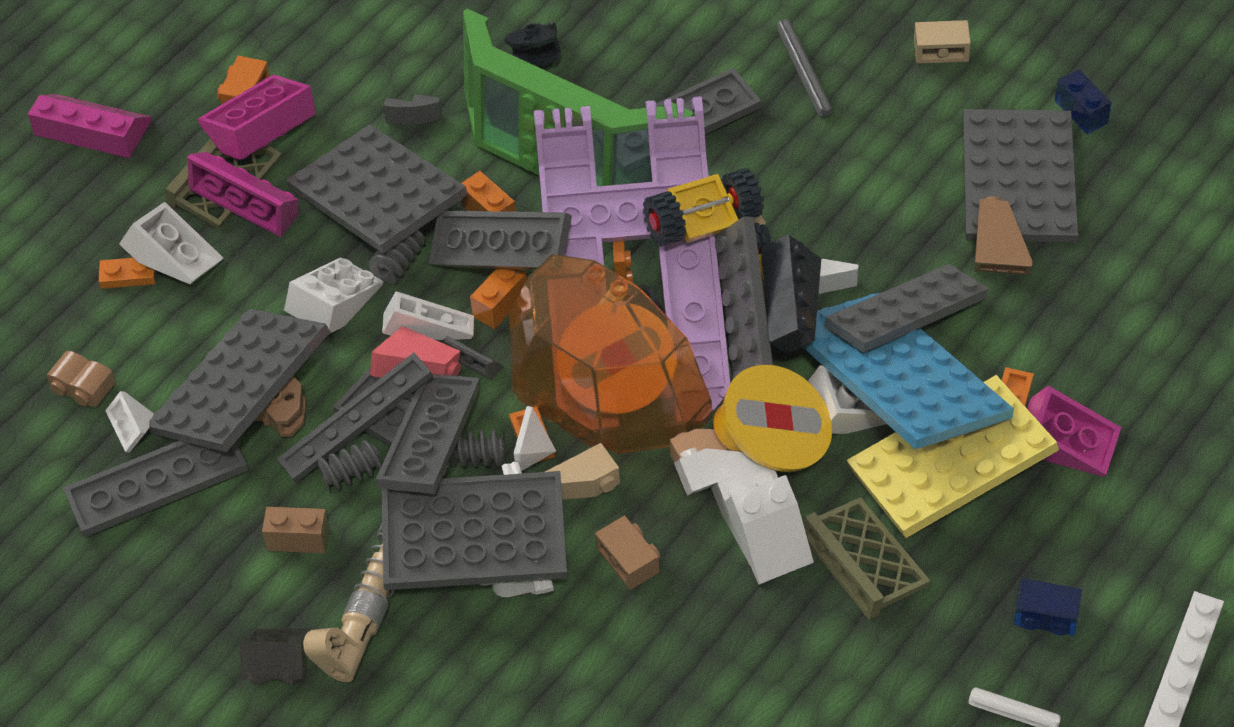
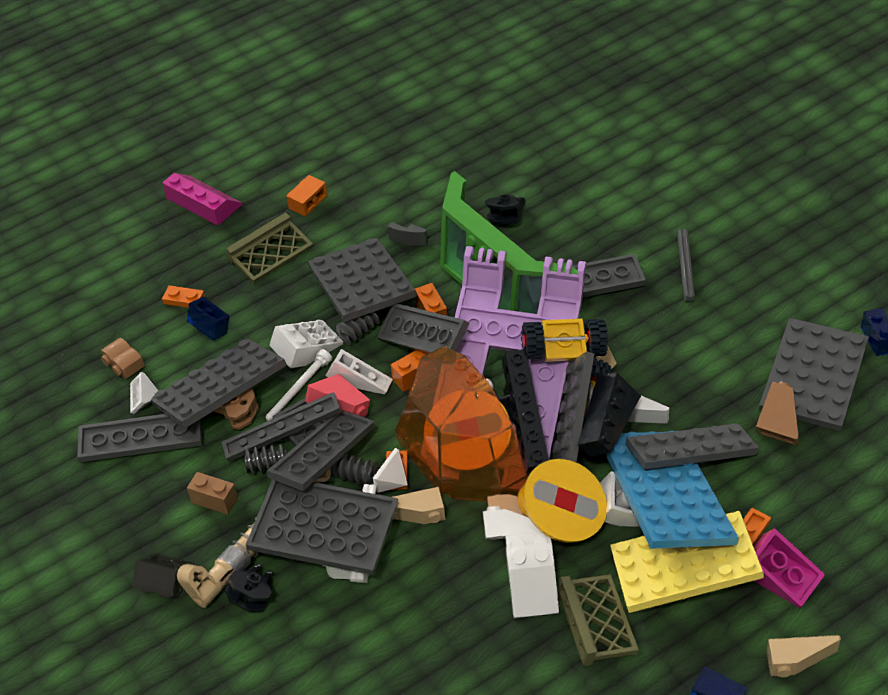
camera: 20 degrees right, 5 degrees down
white slope [119,202,224,284] -> none
dark pink slope [187,152,298,237] -> none
dark pink slope [198,74,316,160] -> none
dark grey slope [444,336,503,380] -> none
medium nougat brick [595,515,660,590] -> none
orange plate [613,241,633,296] -> none
tan brick [914,20,970,64] -> none
none -> clear blue brick [187,297,230,341]
none -> black hinge [225,563,273,613]
none -> white piece [266,349,332,421]
none -> black brick [502,349,549,477]
none -> tan slope [766,635,840,677]

